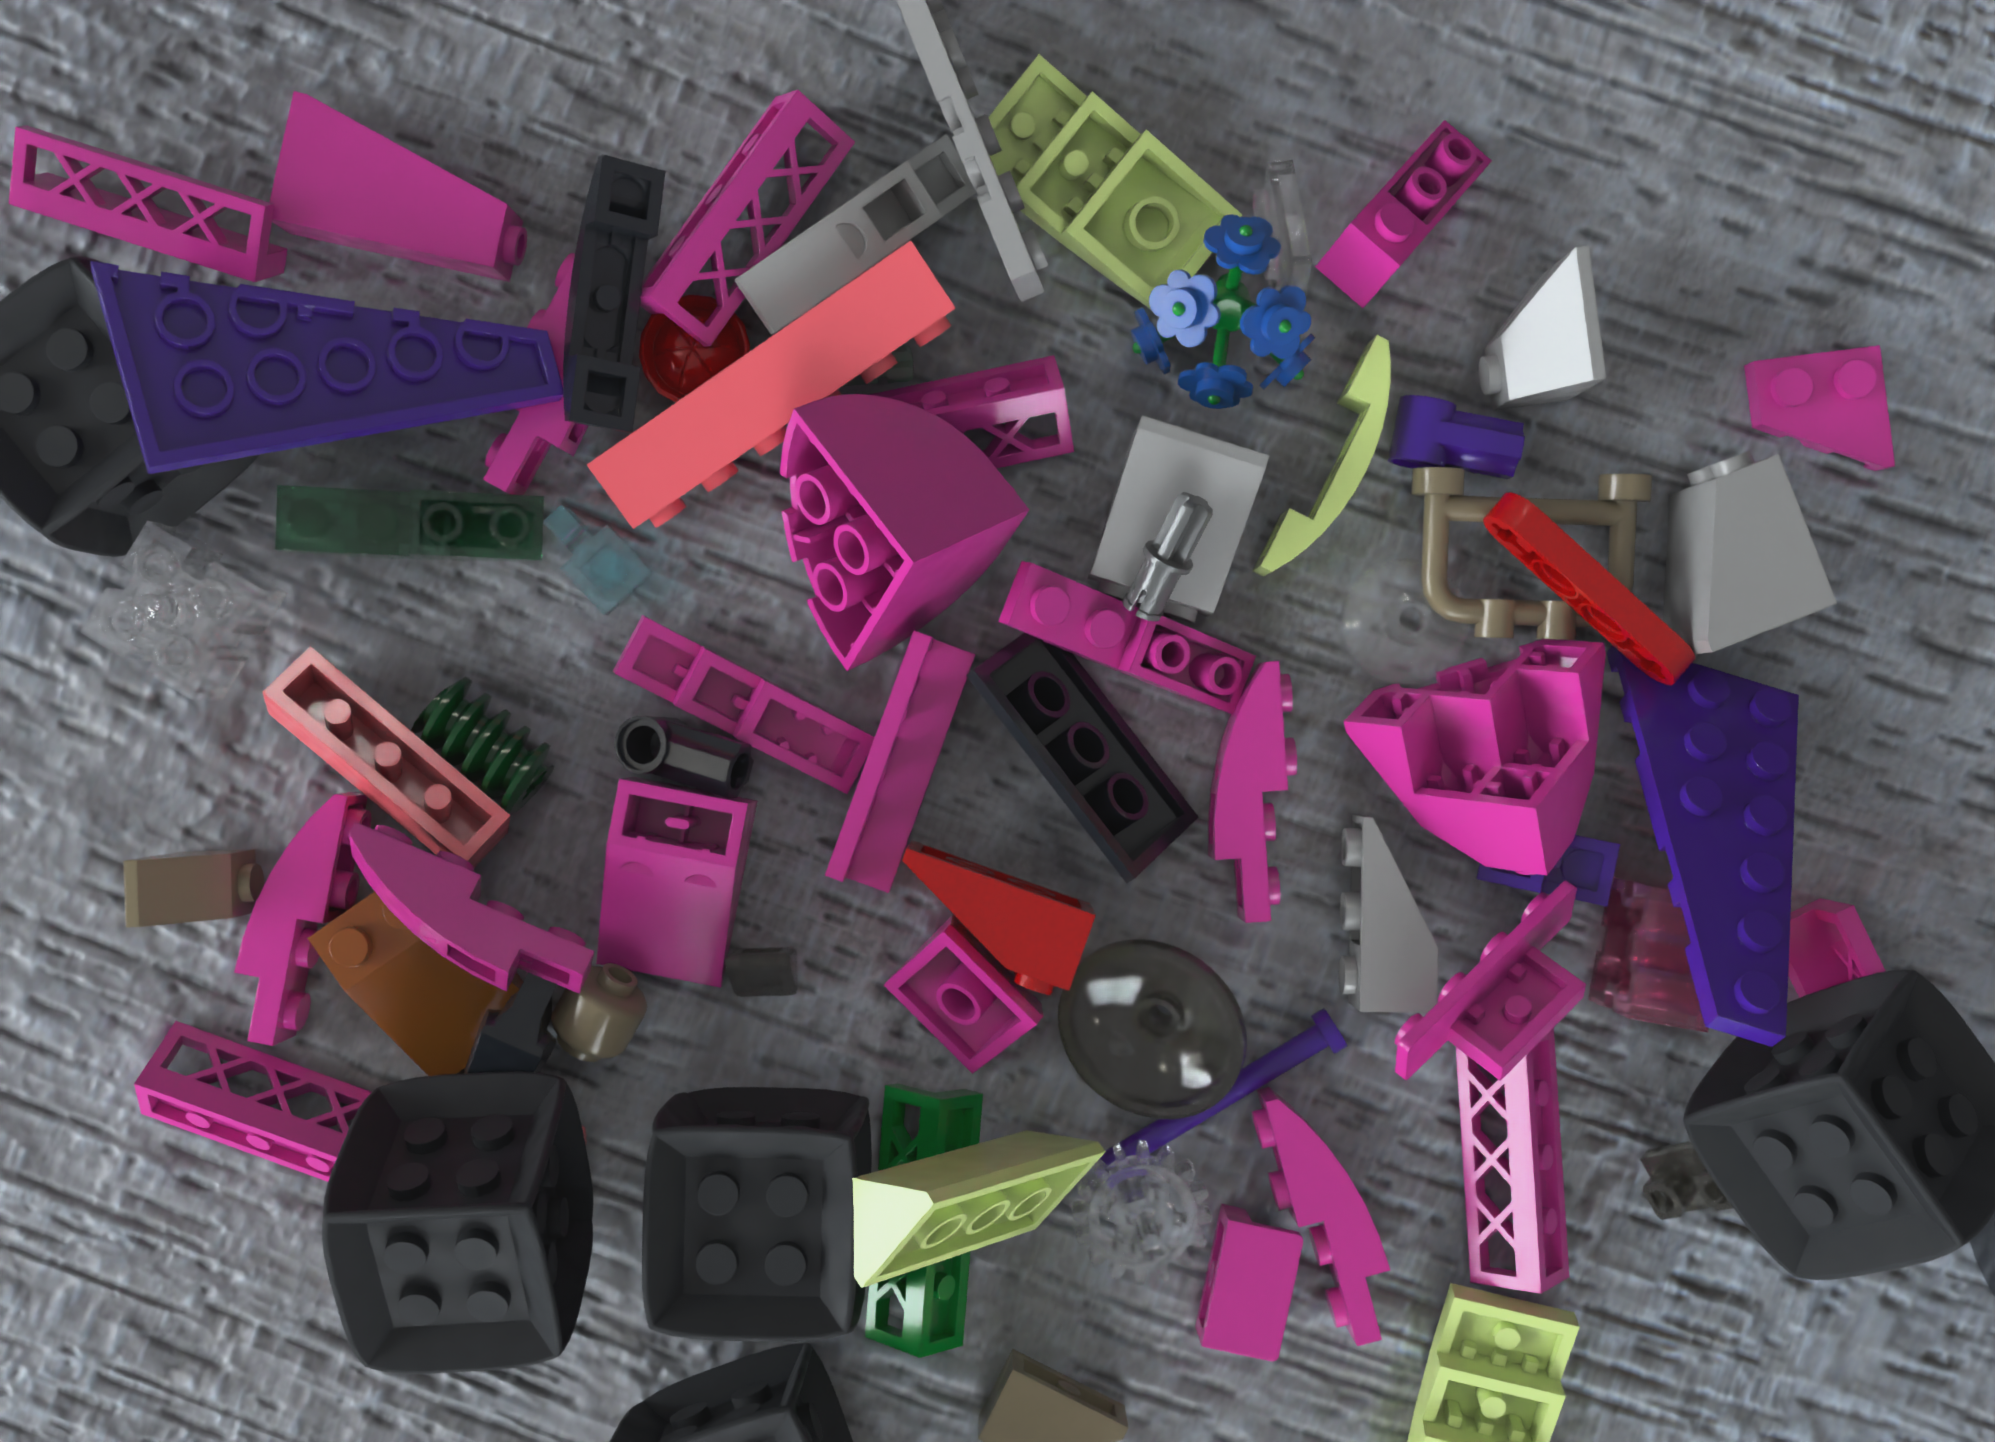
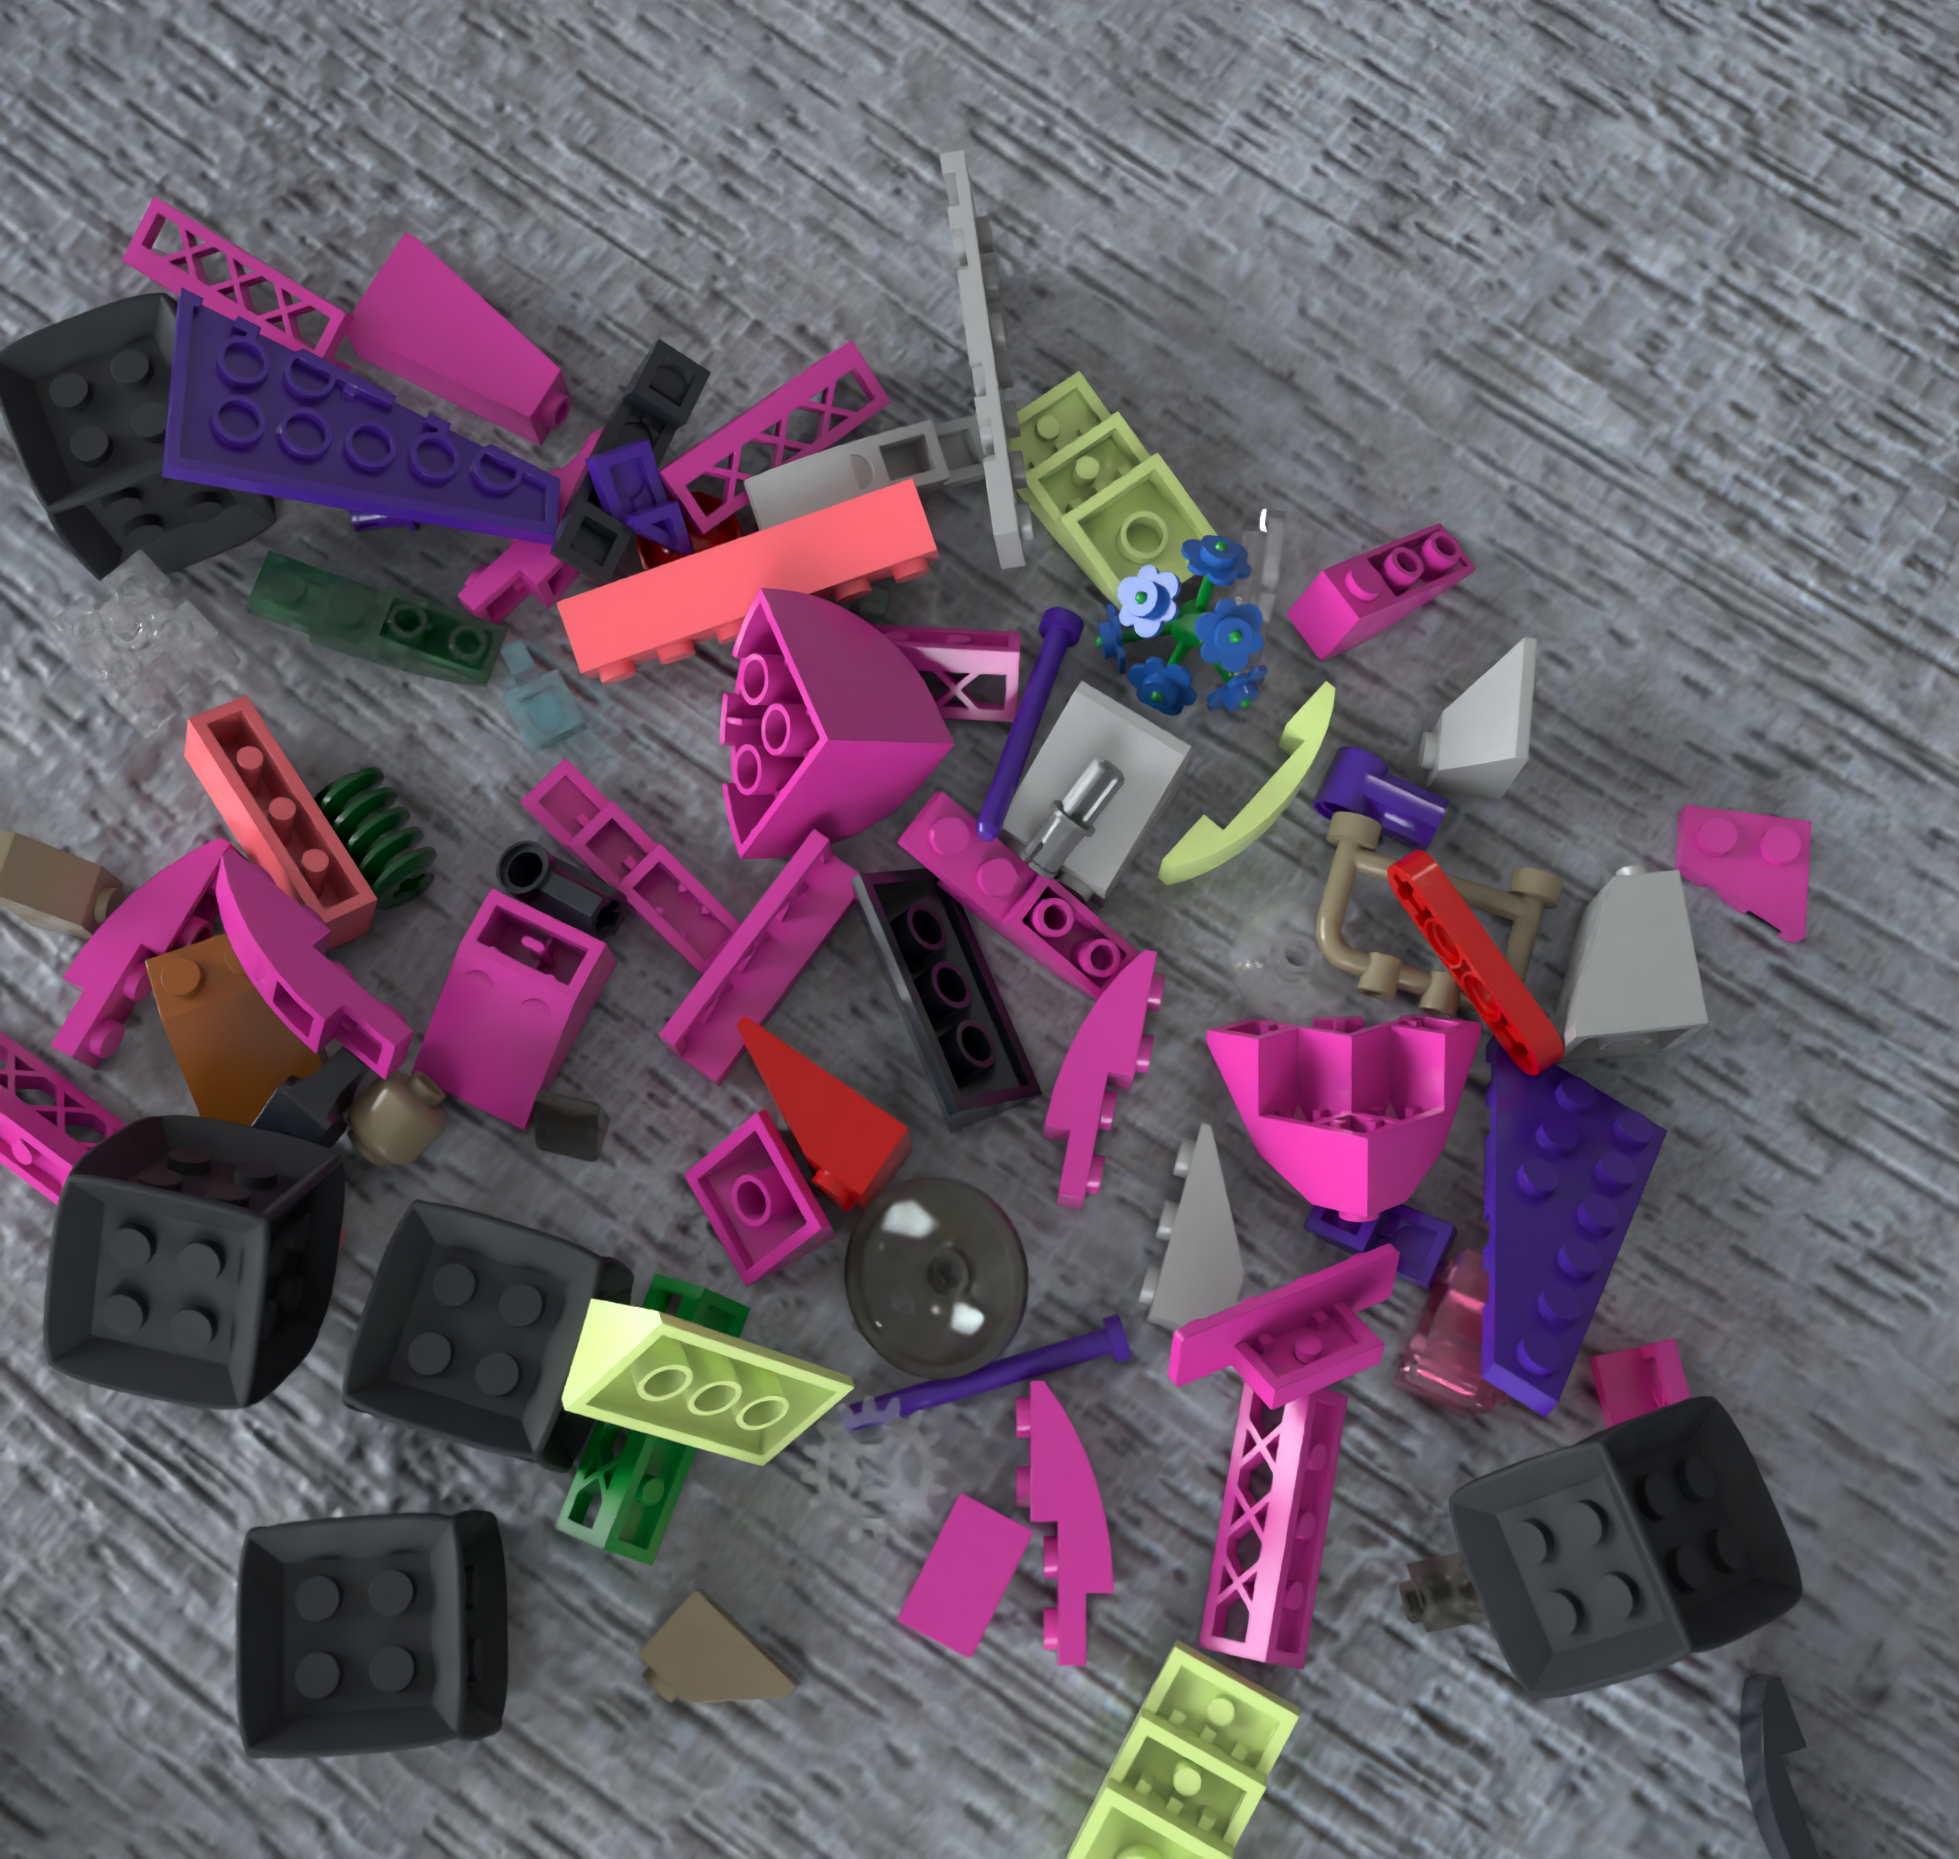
camera: 15 degrees right, 15 degrees down
none -> dark purple slope [585,440,693,555]
none -> dark purple bar [975,607,1084,842]

